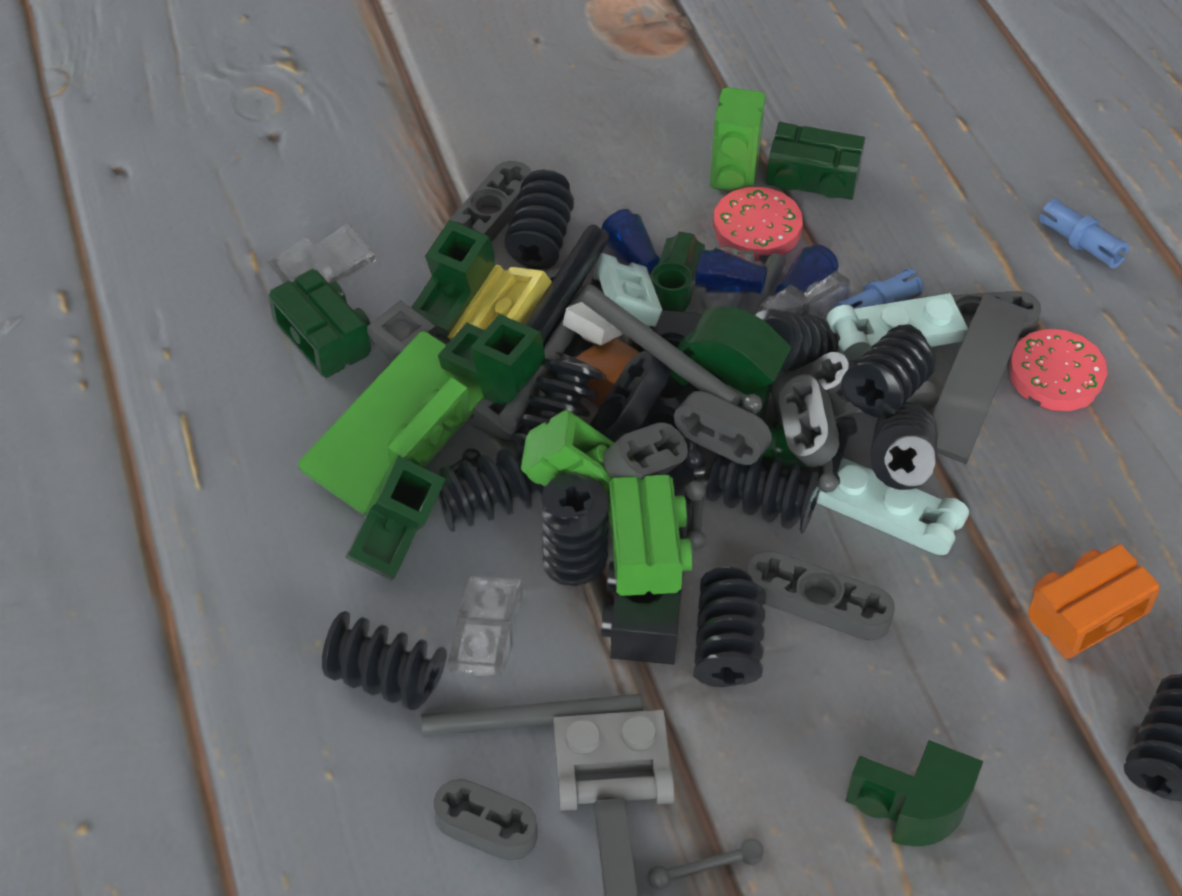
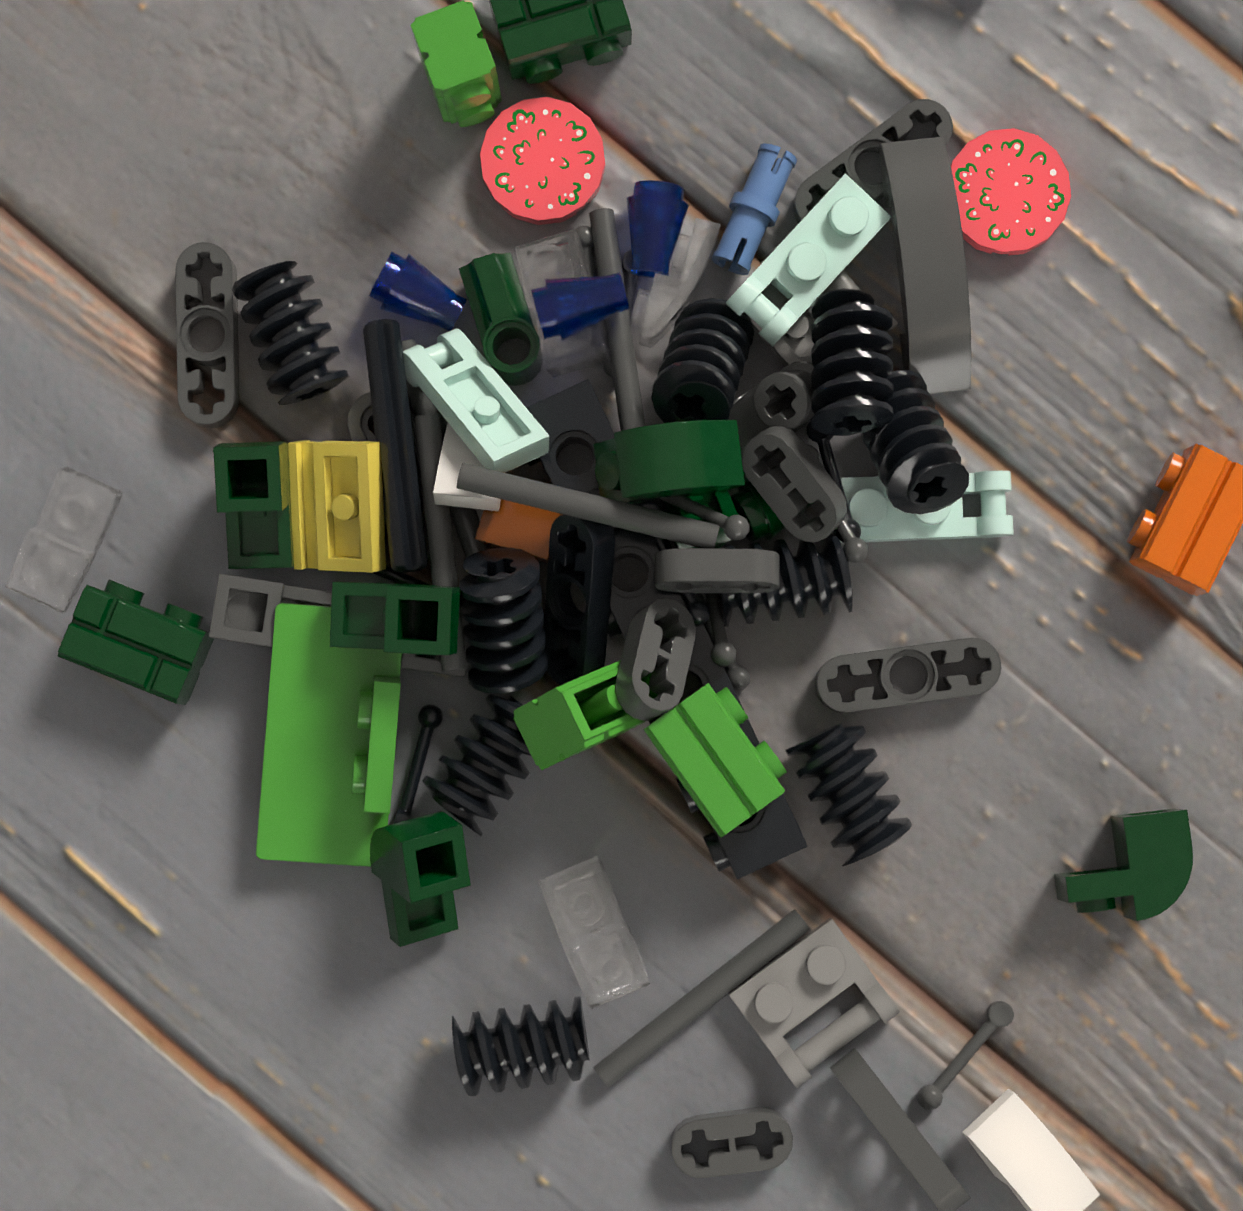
camera: 30 degrees left, 35 degrees up
black piece [541,473,609,586] -> none

